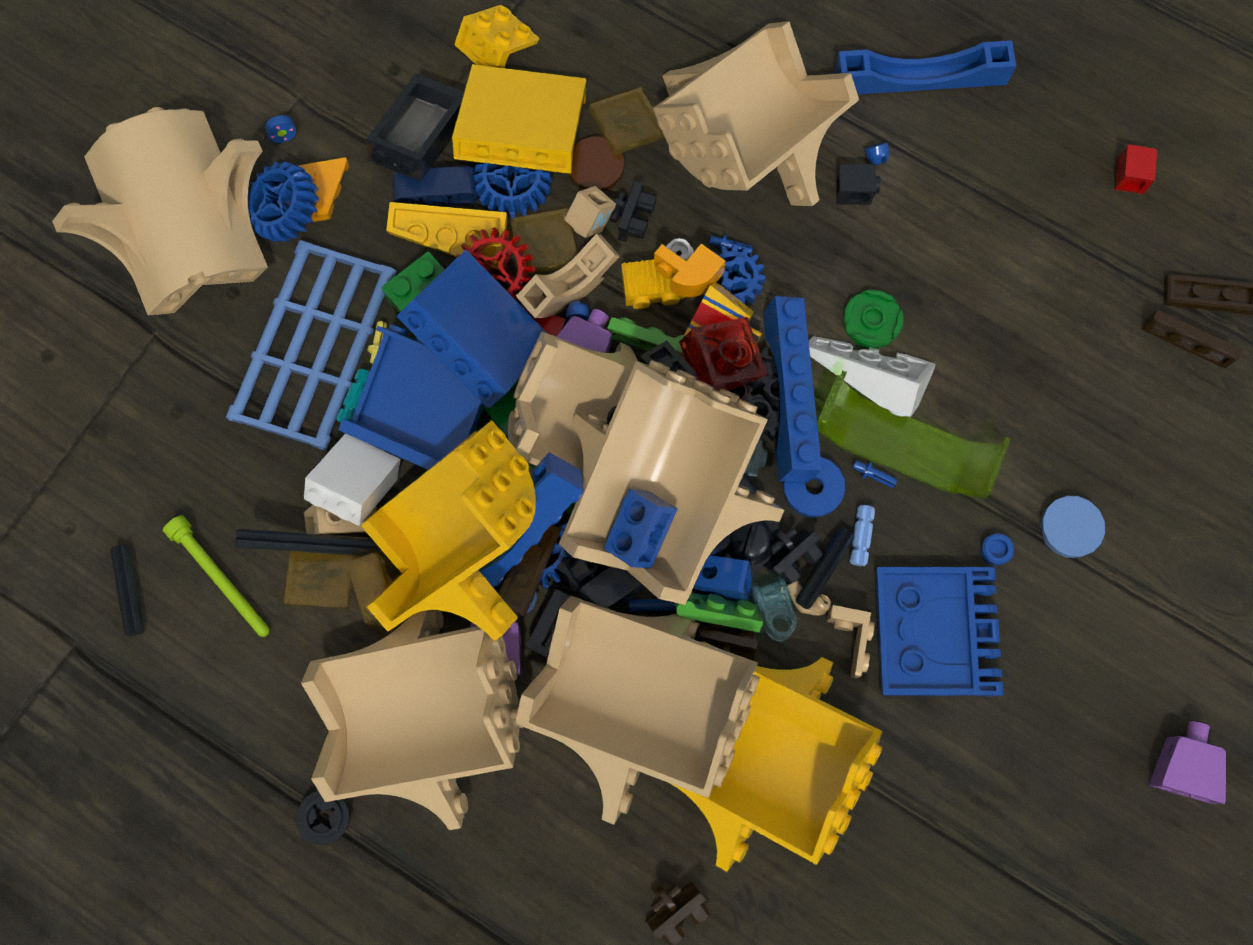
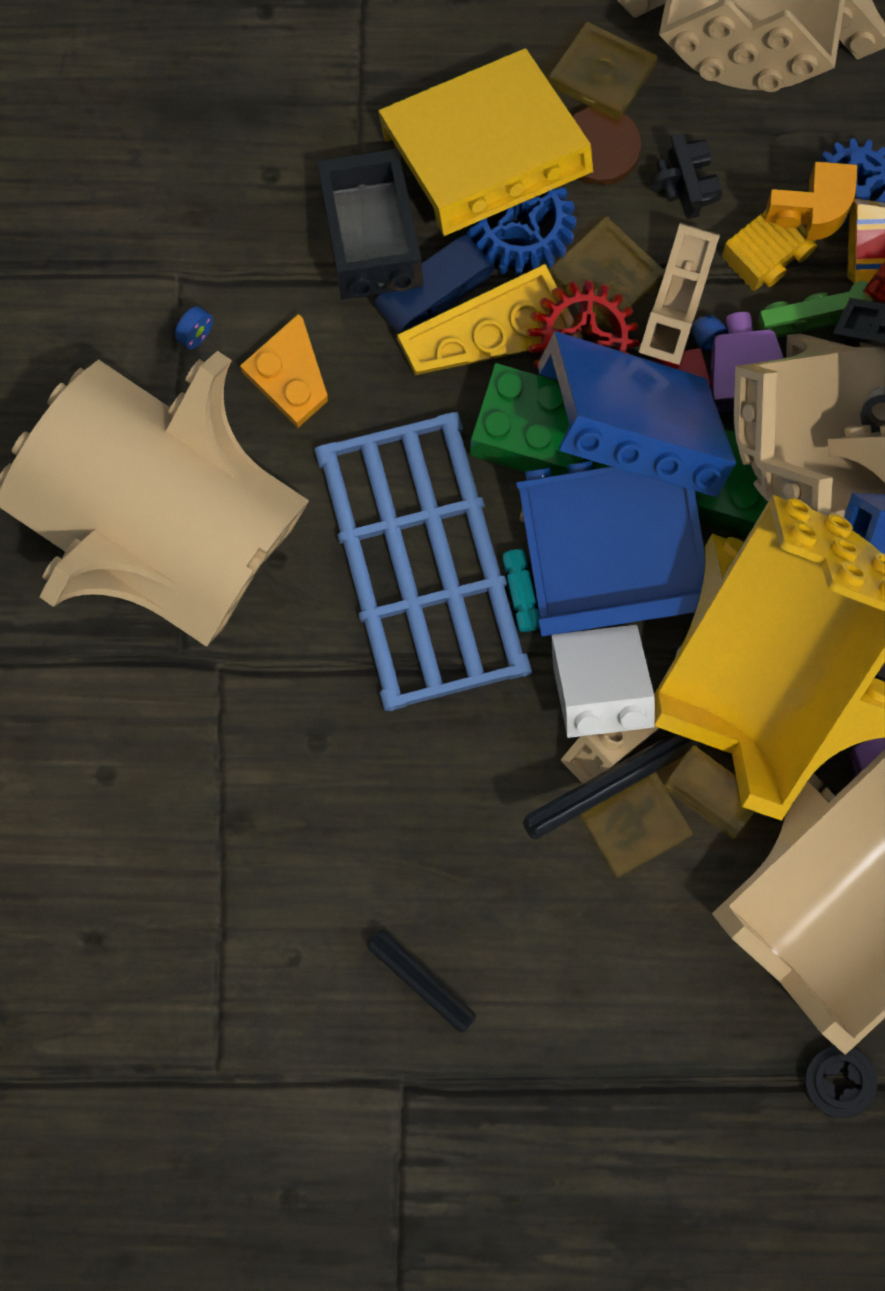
camera: 35 degrees left, 0 degrees up
lime piece [163,515,270,637] -> none
blue gear [248,161,320,242] -> none
light yellow piece [368,321,387,364] -> none
yellow bracket [454,5,539,68] -> none
tan brick [564,186,616,238] -> none
white plate [666,238,694,261] -> none
blue piece [709,234,753,256] -> none

